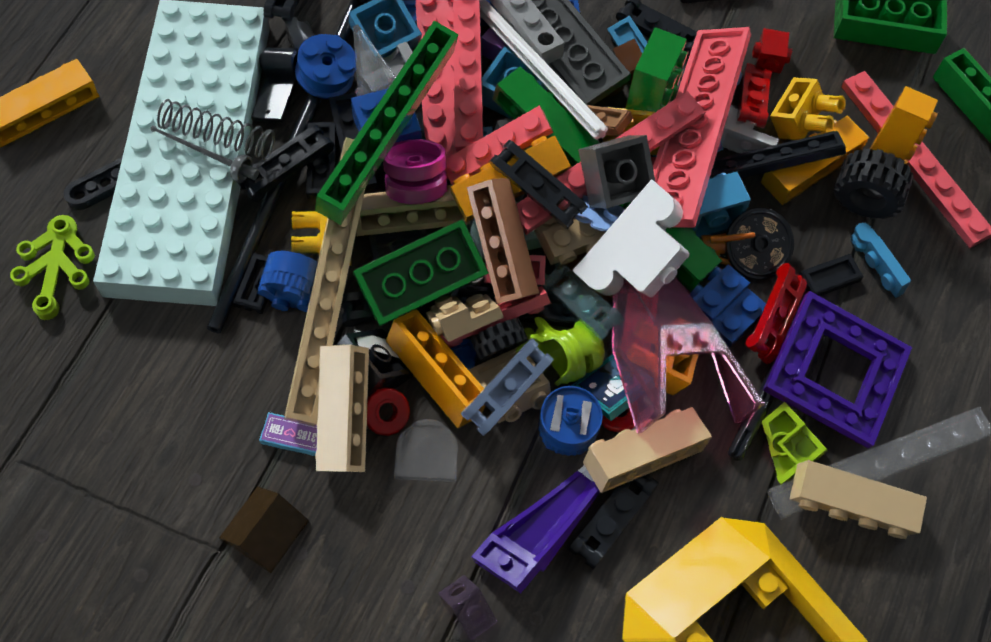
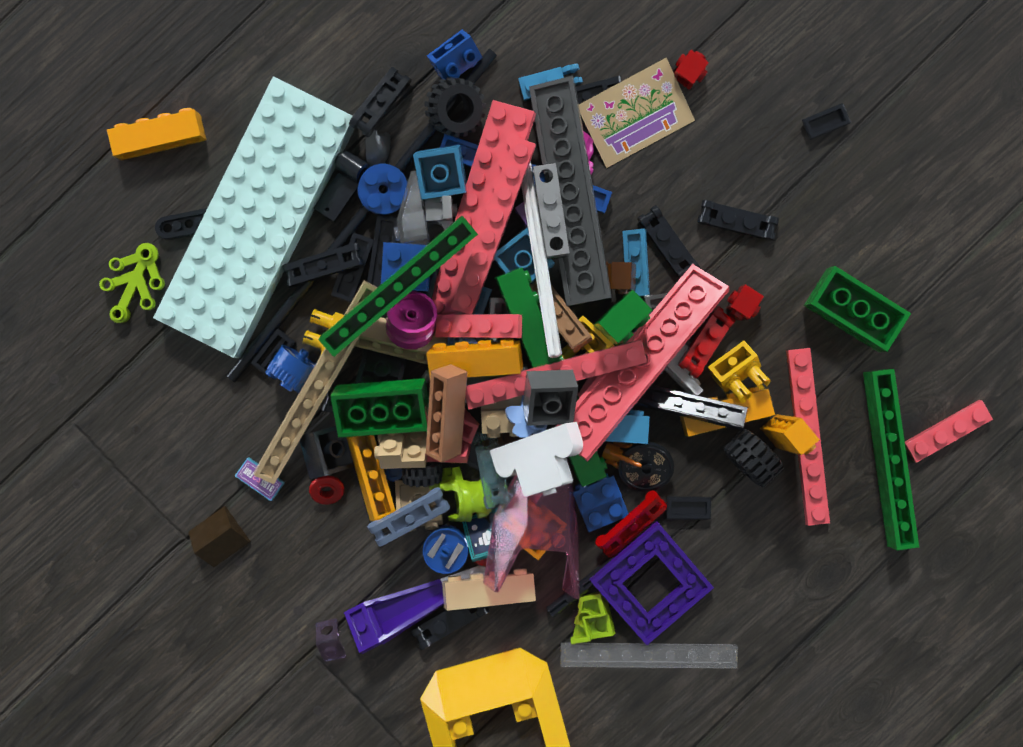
camera: 30 degrees right, 25 degrees up
dark grey sword [151,126,259,183] -> none
dark grey piece [157,99,275,160] -> none
tan brick [315,345,369,472] -> none
white sticker [355,330,399,358] -> none
clear tile [394,419,458,482] -> none
black plate [489,140,588,229] -> none
tan brick [789,460,927,539] -> none
dark azure hinge [850,222,911,298] -> none

